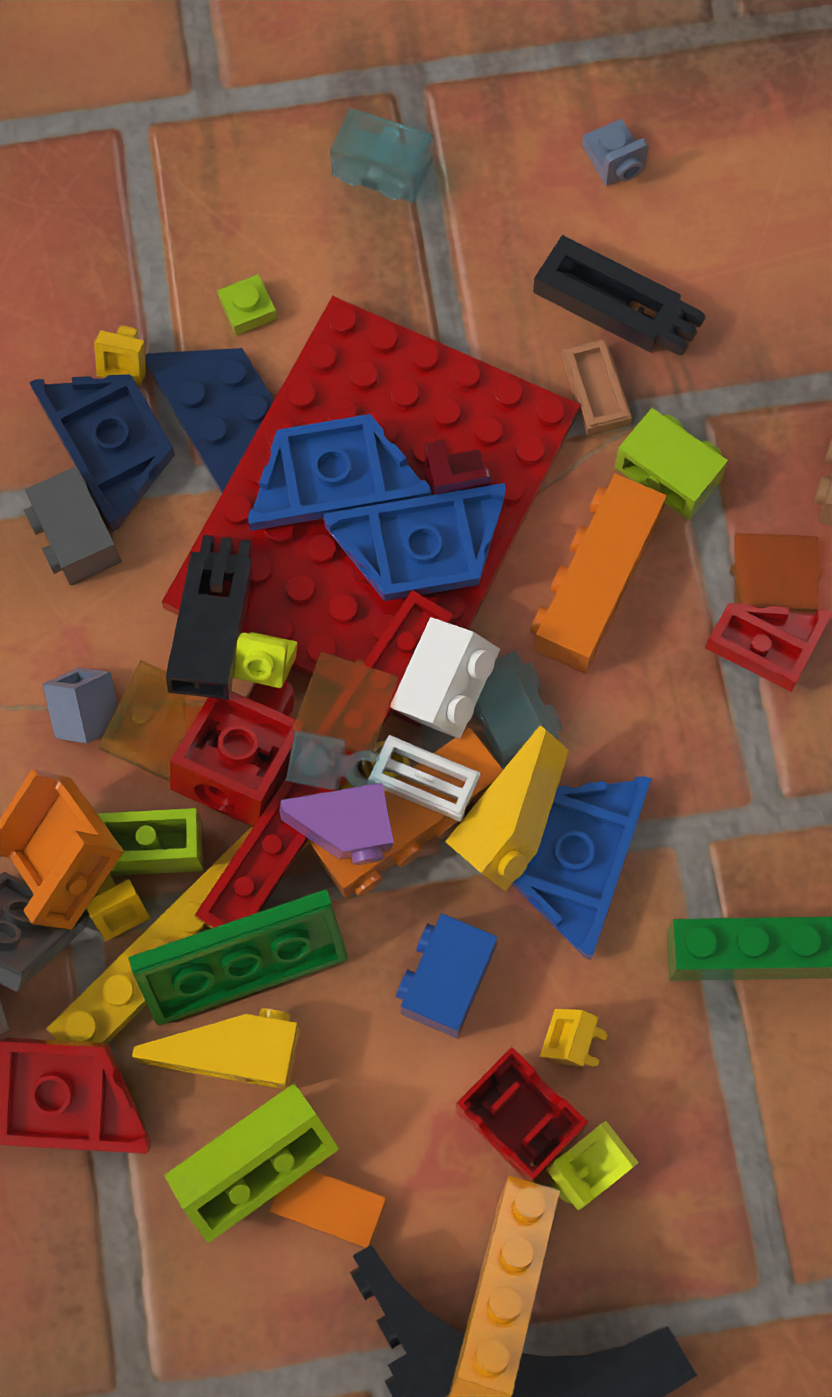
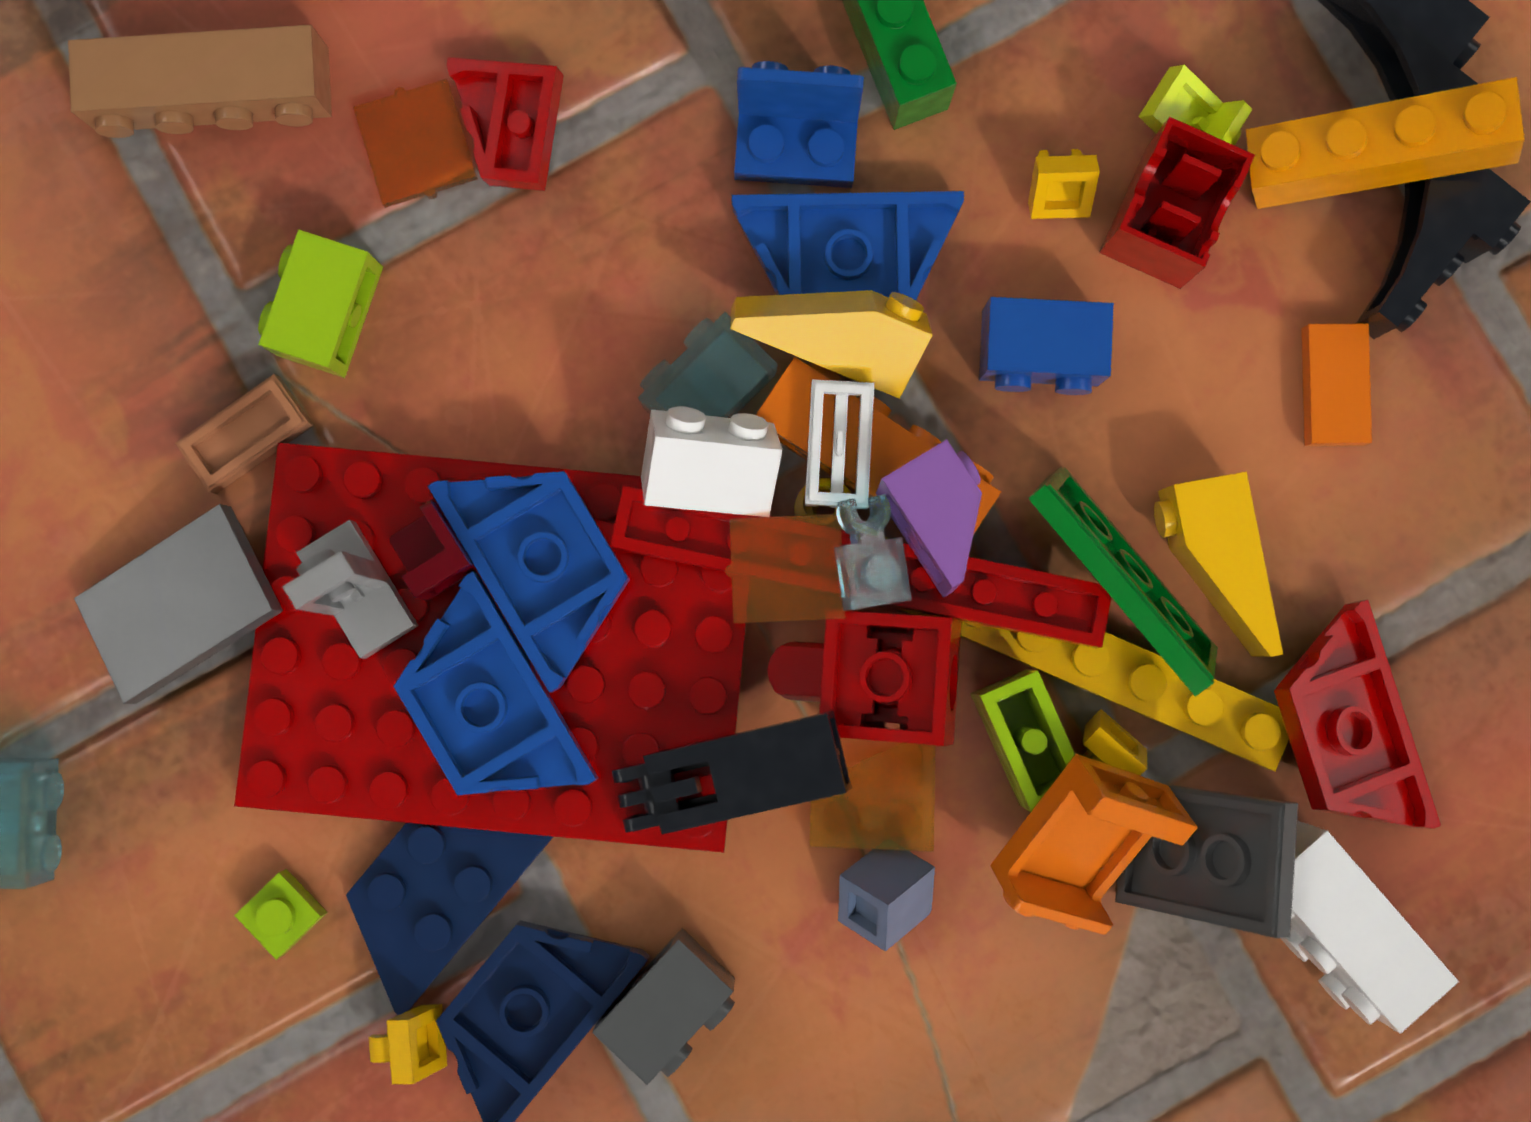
camera: 110 degrees left, 15 degrees up
lime brick [164,1083,339,1243] -> none
neon yellow bracket [234,632,298,689] -> none
orange brick [530,473,667,673] -> none
black hinge [533,235,706,355] -> none
none -> tile [74,504,283,704]
none -> light grey bracket [283,520,419,659]
none -> blue bracket [734,61,864,188]

